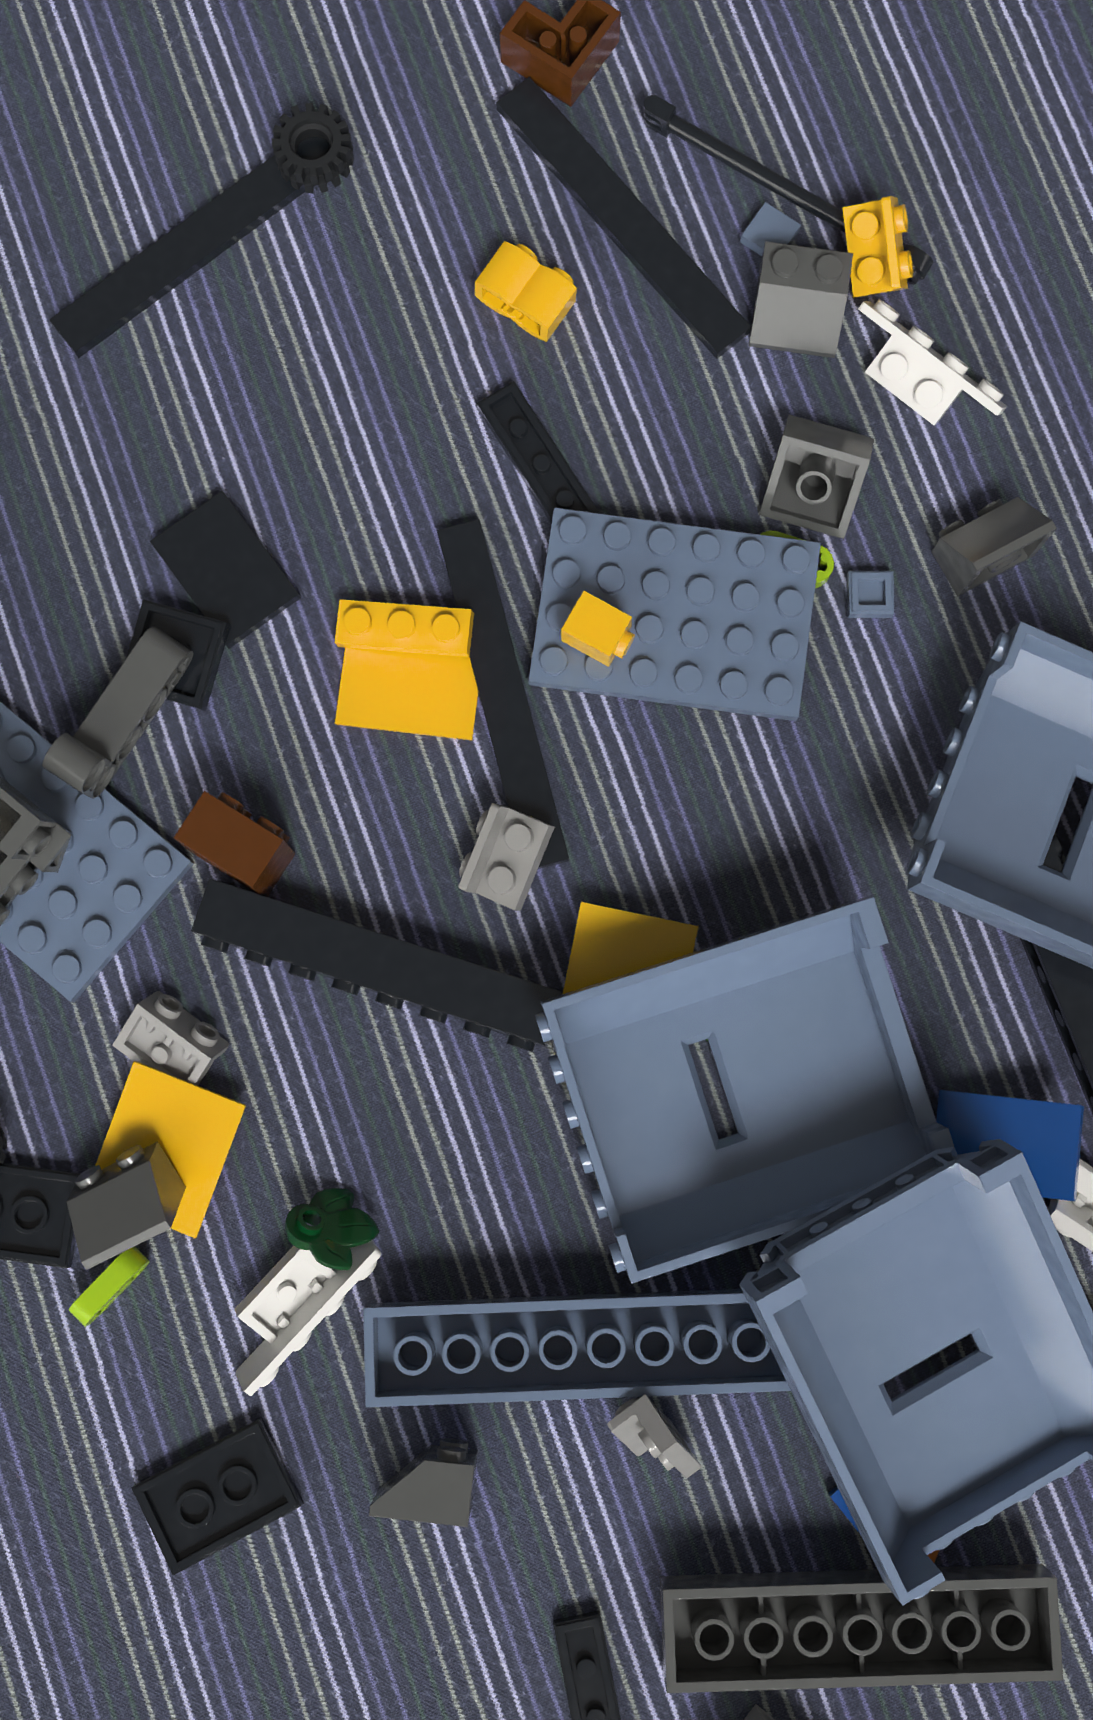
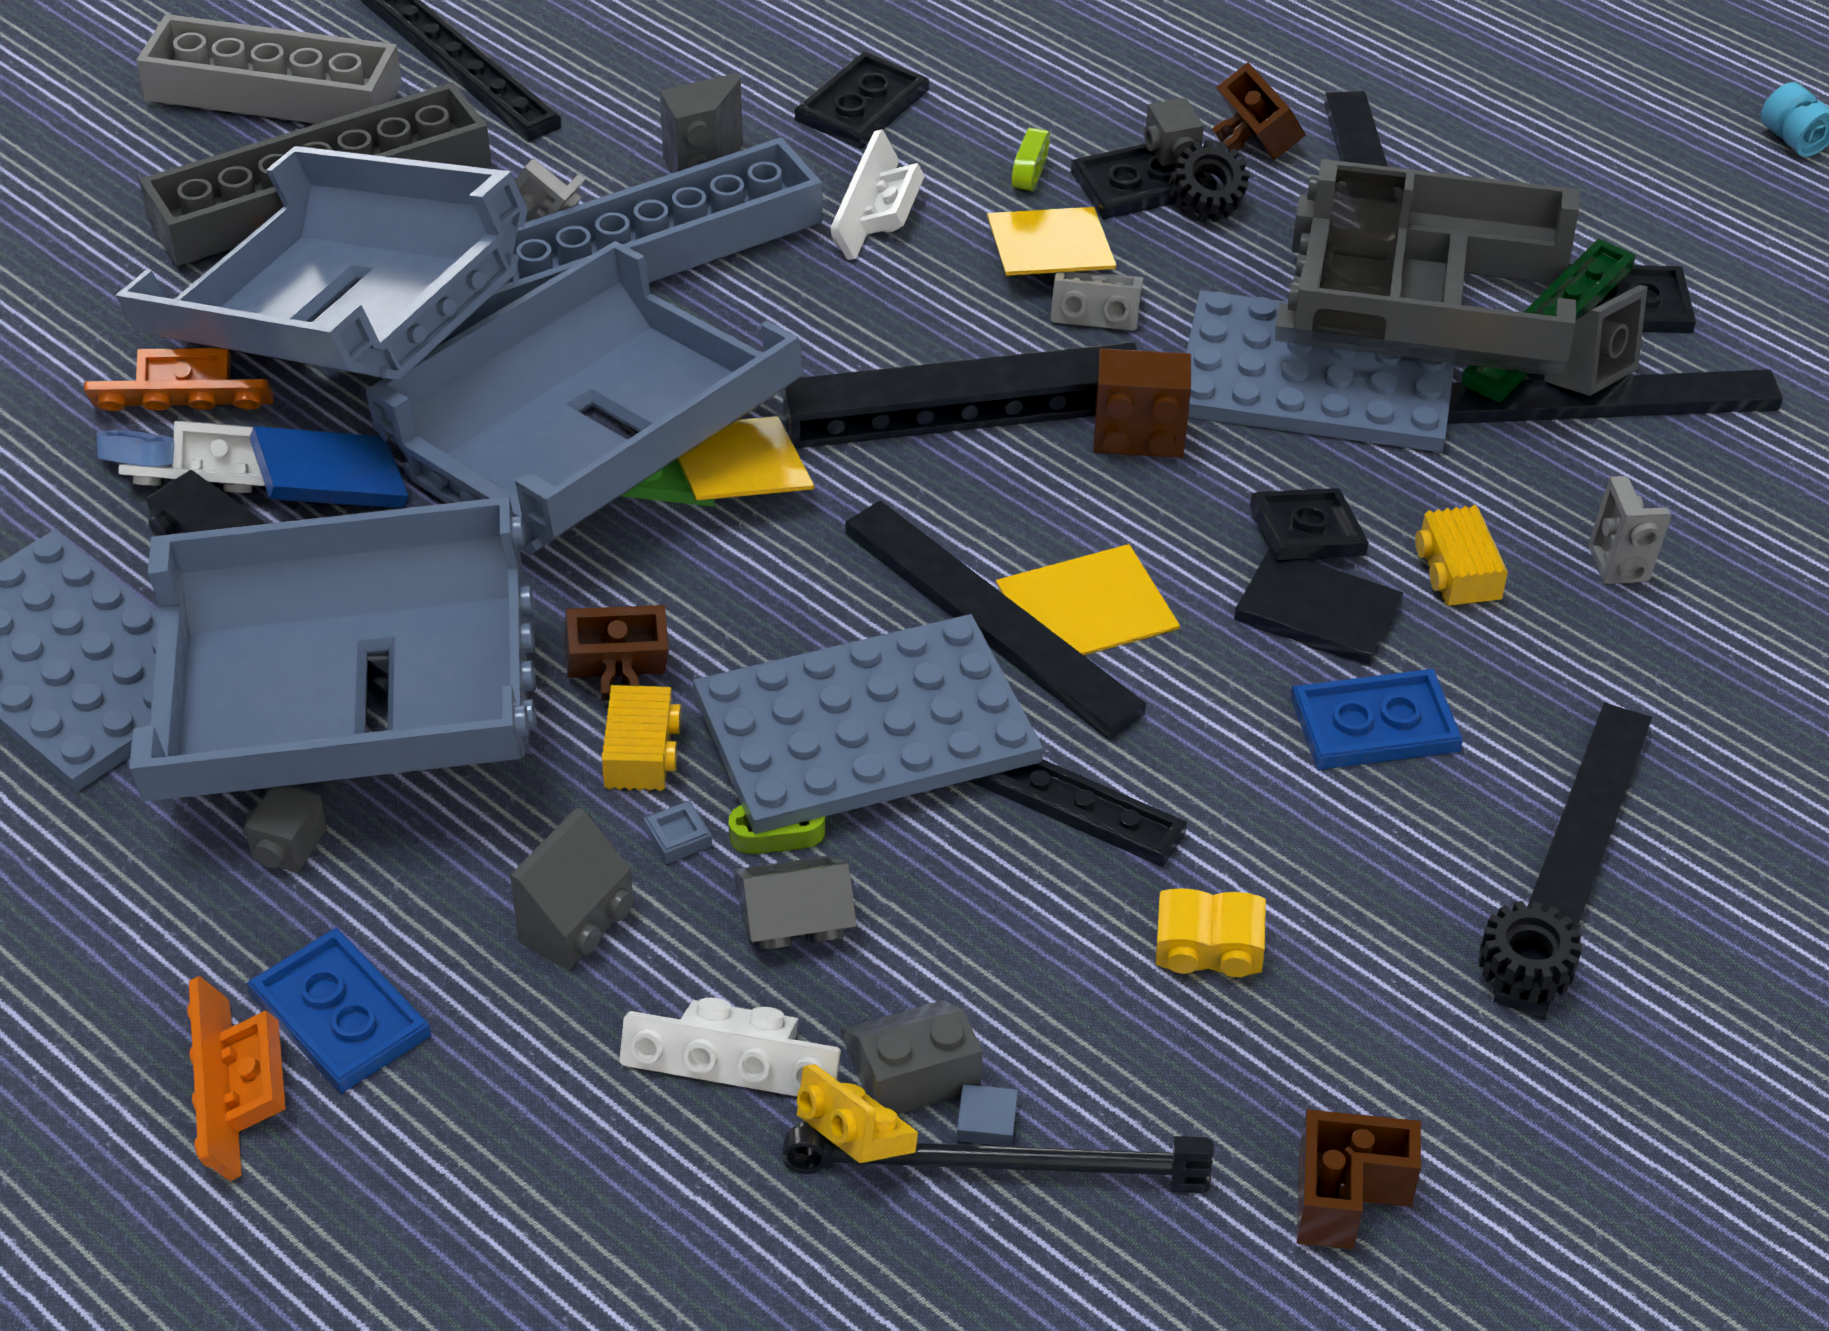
camera: 150 degrees right, 35 degrees down
dark grey beam [42,626,193,799] -> none
dark grey slope [67,1141,186,1270] -> none
dark green plate [285,1188,379,1270] -> none
yellow plate [334,599,474,657] -> none
light grey bracket [459,803,555,911] -> none
black tile [496,77,751,359] -> none
yellow brick [561,591,635,667] -> none
none -> reddish brown brick [564,605,669,701]
none -> yellow brick [602,685,682,791]
none -> blue tile [1290,669,1463,770]
none -> yellow brick [1415,504,1508,606]

